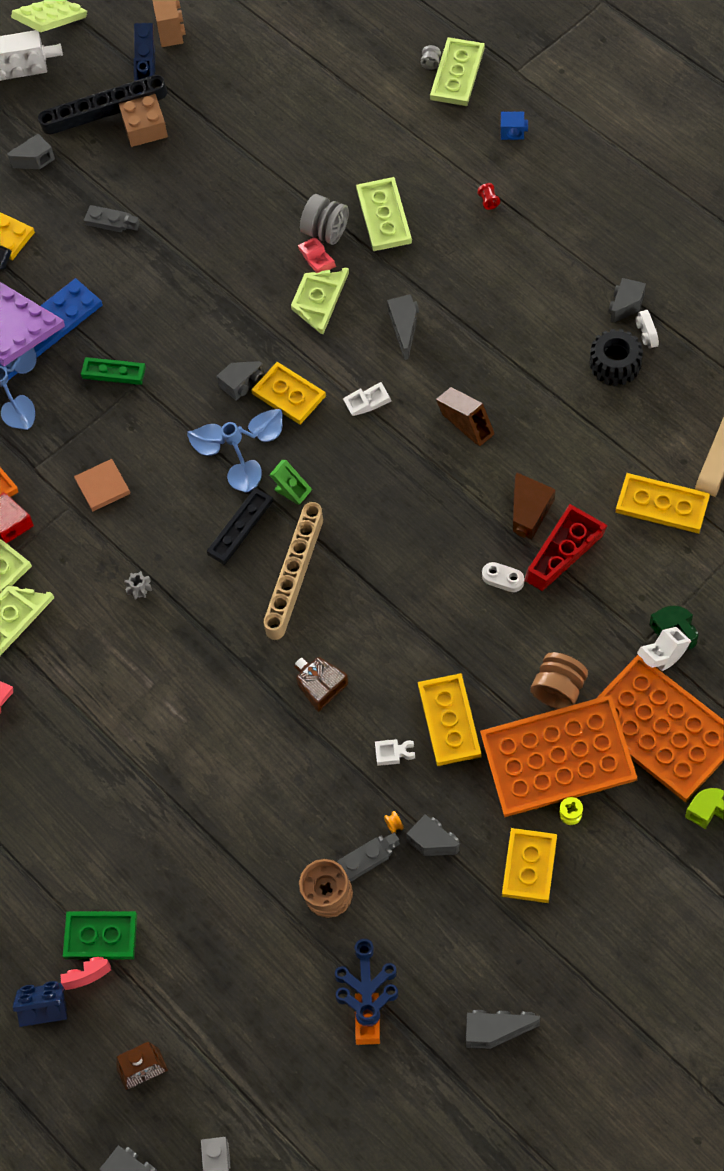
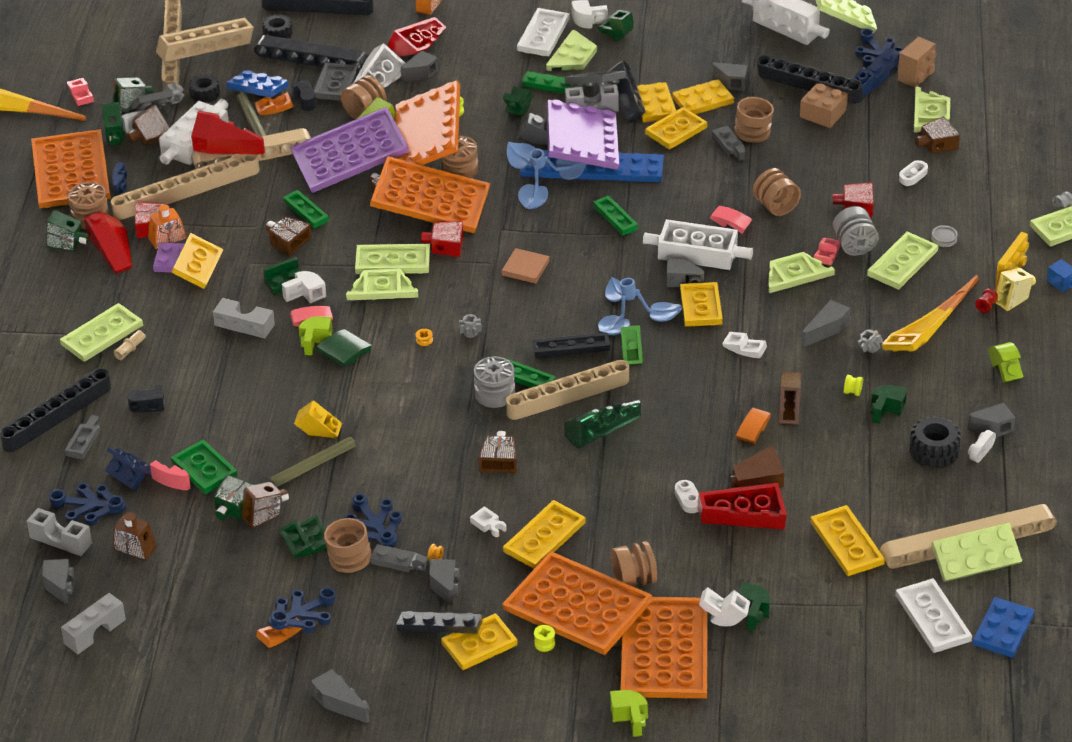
camera: 45 degrees right, 20 degrees down
none -> light grey arch [27,508,92,556]
none -> dark blue plant [49,482,126,526]
none -> dark green torso [214,475,253,520]
none -> reddish brown torso [242,482,289,529]
none -> olive axle [270,437,355,488]
none -> dark green slope [279,514,327,558]
none -> yellow slope [294,400,342,438]
none -> lime brick [299,316,333,355]
none -> dark green slope [316,329,372,366]
none -> dark blue plant [344,494,402,547]
none -> black plate [396,611,483,634]
none -> light orange bush [415,329,433,346]
none -> light grey wheel [474,356,515,408]
none -> green plate [505,358,556,388]
none -> clear green wedge [564,400,641,449]
none -> white brick [643,220,753,270]
none -> yellow plate [645,107,707,150]
none -> yellow plate [672,79,734,114]
none -> coral slope [710,206,752,233]
none -> medium nougat wheel [734,97,774,143]
none -> orange slope [736,408,771,445]
none -> medium nougat wheel [753,168,801,216]
none -> torso [832,182,874,218]
none -> neon yellow wheel [844,375,863,396]
none -> dark blue plant [855,29,903,71]
none -> light grey gear [858,330,883,353]
none -> dark green brick [870,385,908,424]
none -> yellow plate [882,275,979,352]
none -> white plate [899,161,928,186]
none -> yellowish green wing [914,87,950,133]
none -> reddish brown torso [915,116,960,153]
none -> light grey piece [931,225,958,247]
none -> lime brick [988,342,1023,383]
none -> yellow plate [995,232,1029,292]
none -> light yellow torso [996,268,1036,311]

